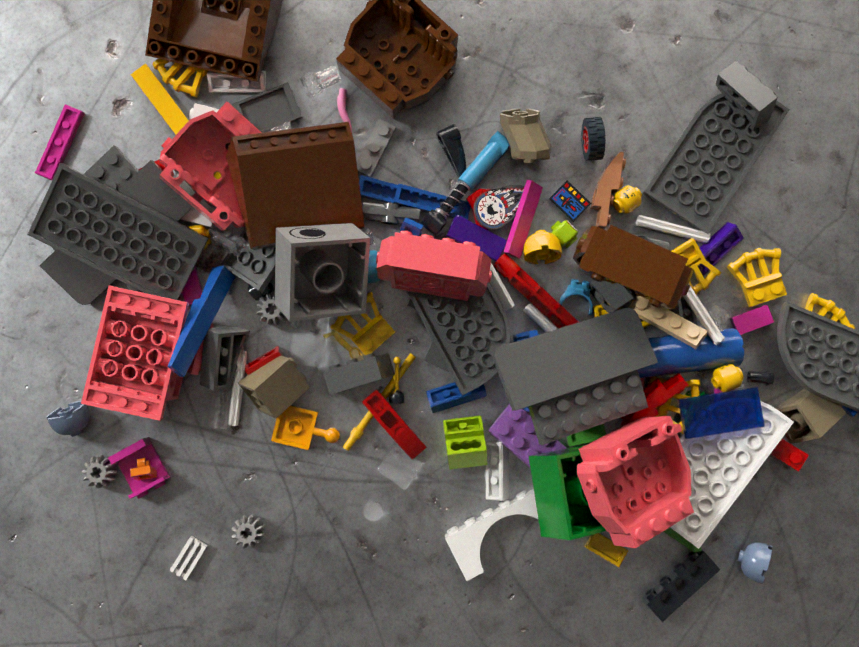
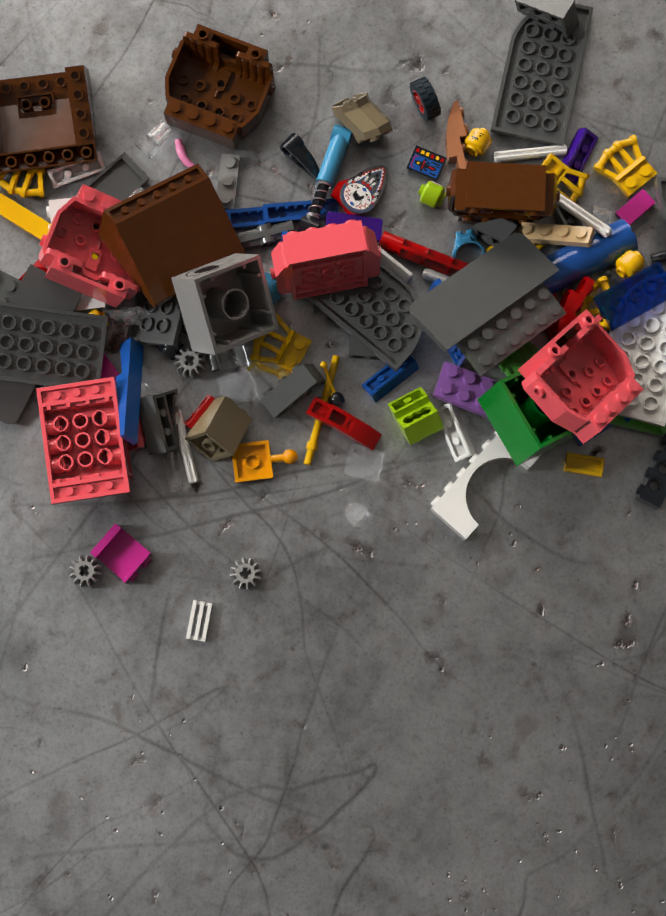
camera: 15 degrees left, 5 degrees down
sand blue cylinder [47,401,90,437] -> none
orange tile [130,458,157,481] -> none
dark pink tile [504,180,543,259] -> none
yellow cylinder [523,230,562,264] -> none

